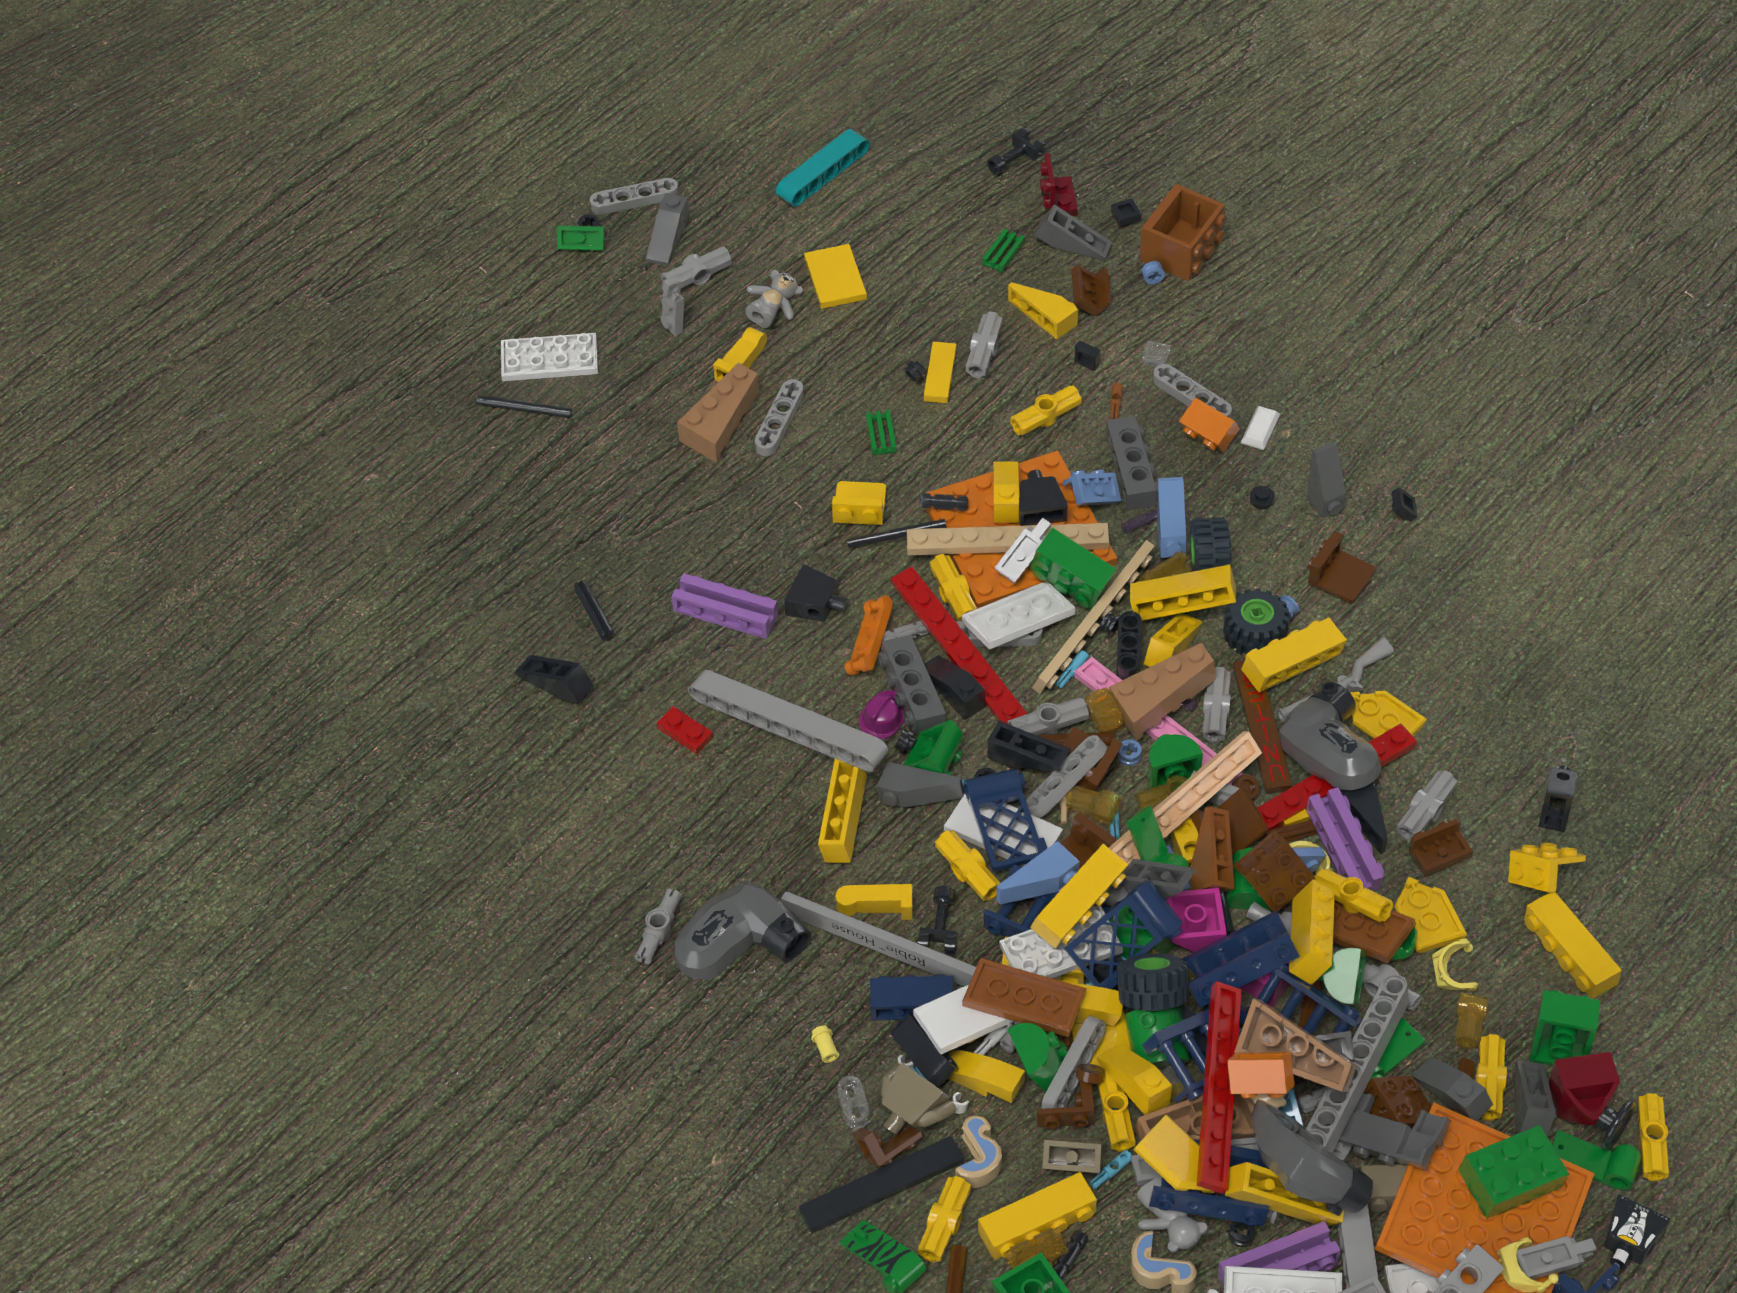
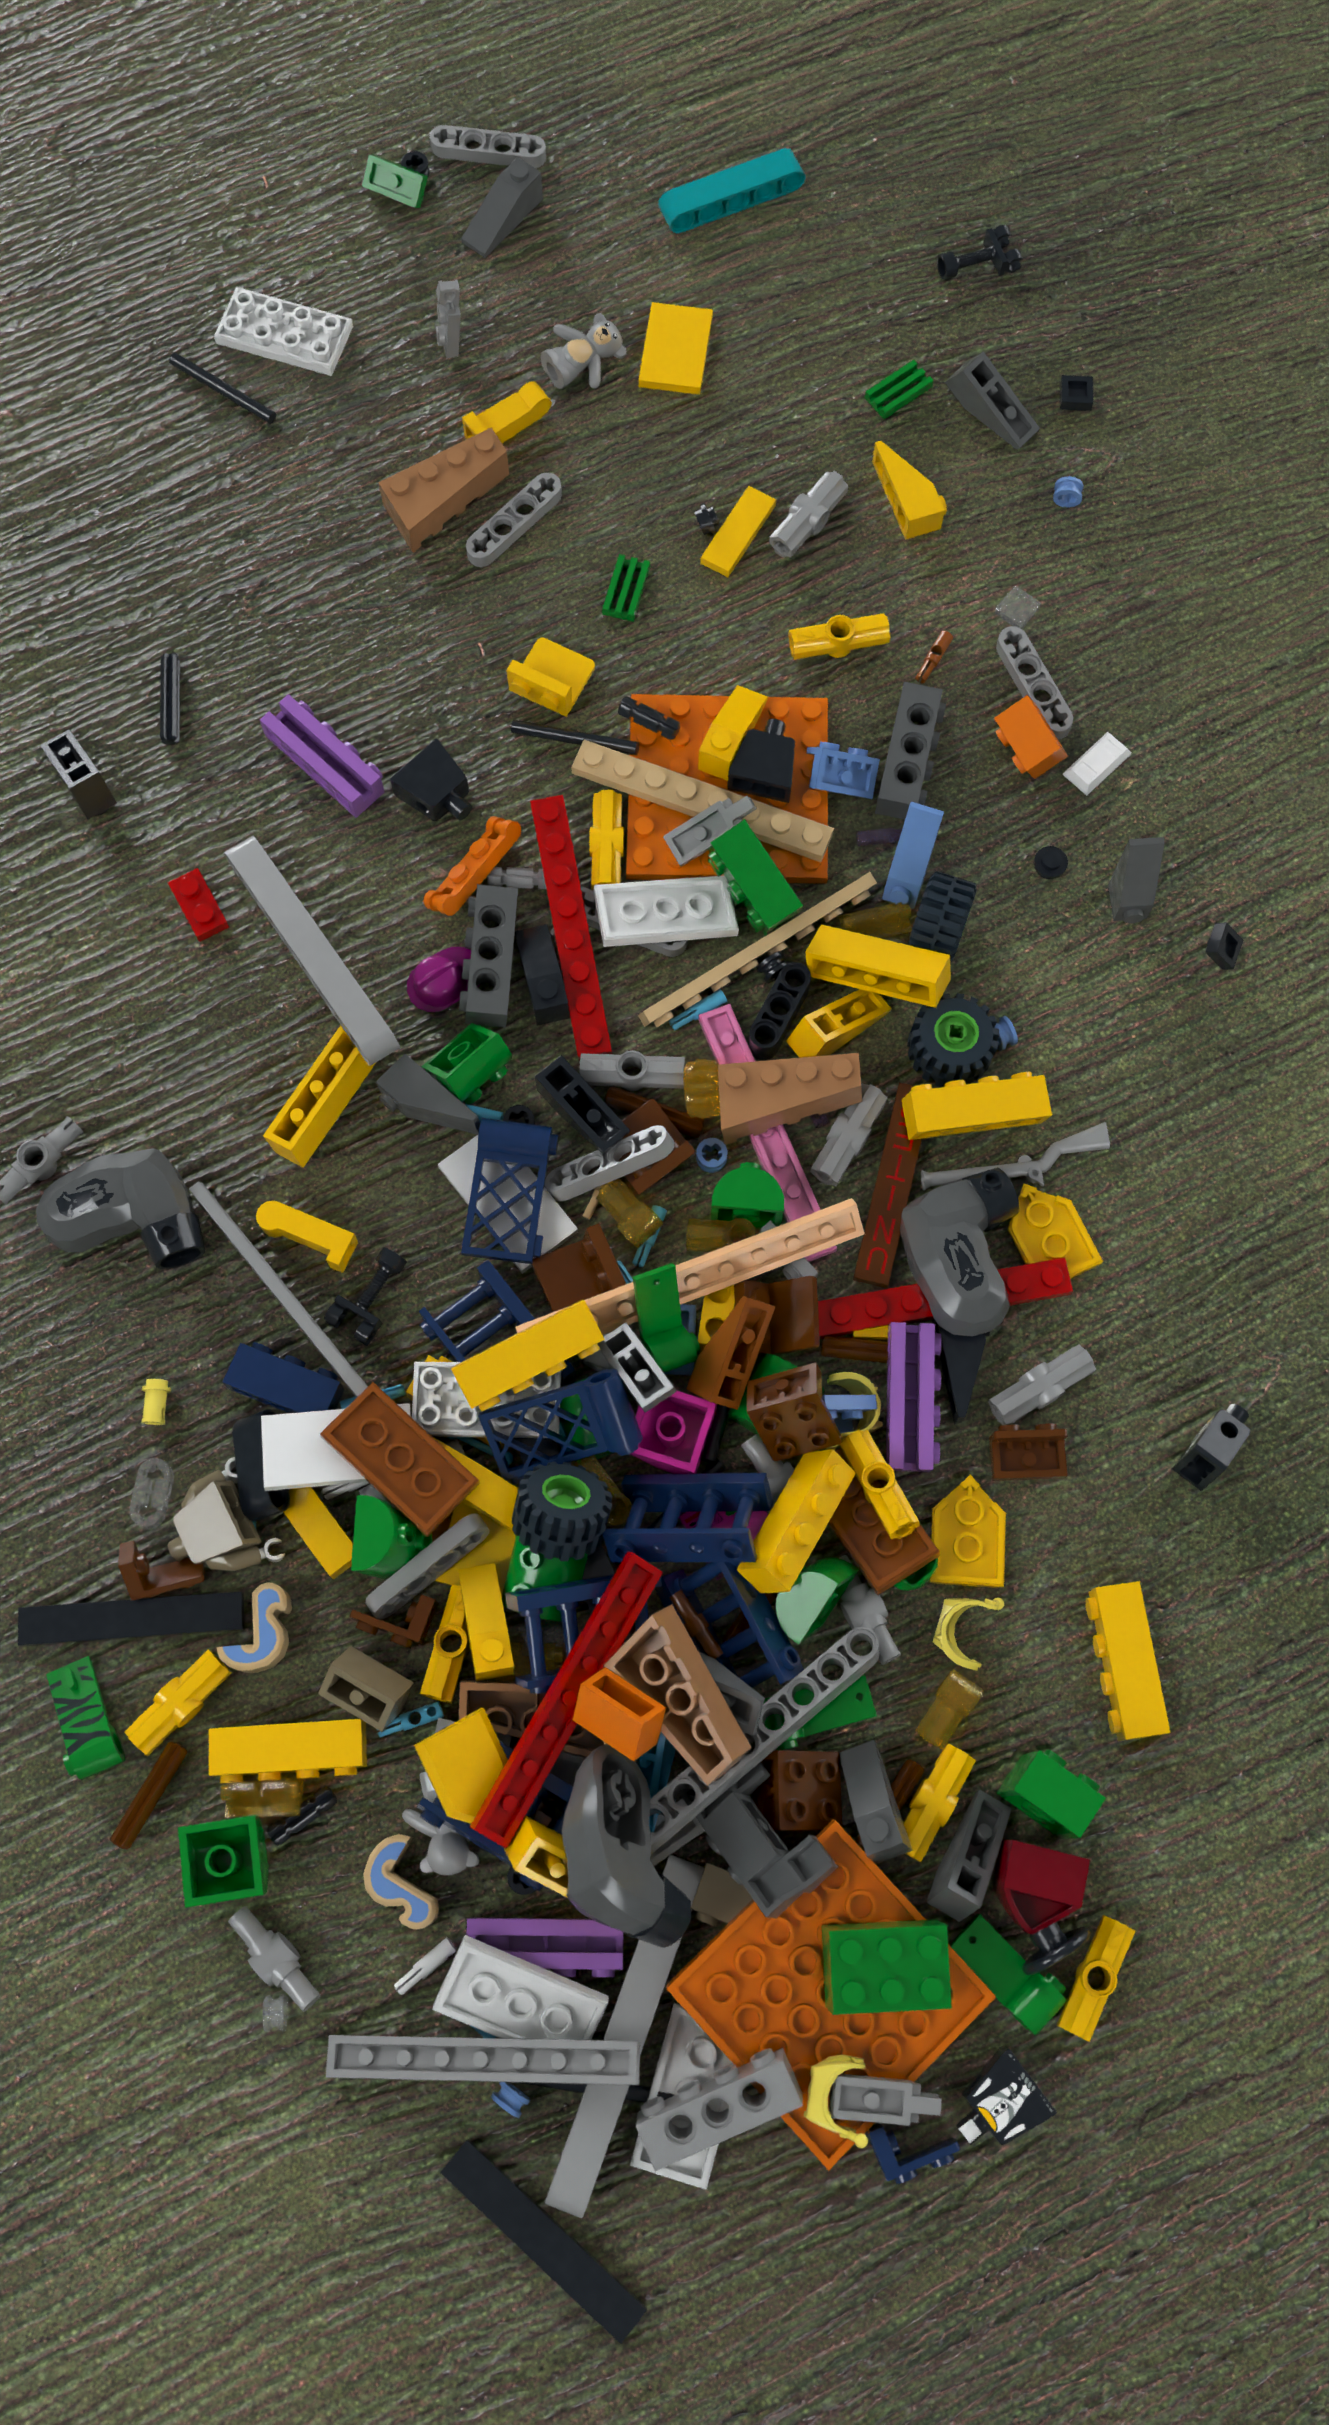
camera: 20 degrees right, 20 degrees up
light grey piece [661,247,732,288] -> none
black plate [895,729,916,754] -> none
yellow piece [935,830,1000,901] -> none
medium blue slope [997,841,1080,904] -> none
dark red bracket [1040,153,1078,216] -> none
reddish brown bracket [1071,264,1111,316] -> none
black tile [1074,340,1100,371] -> none
reddish brown tile [1076,1064,1105,1084] -> none
dark orange container [1140,184,1227,281] -> none
reddish brown tile [1232,774,1259,799] -> none
reddish brown bracket [1307,531,1376,603] -> none
yellow bracket [1508,843,1586,892] -> none

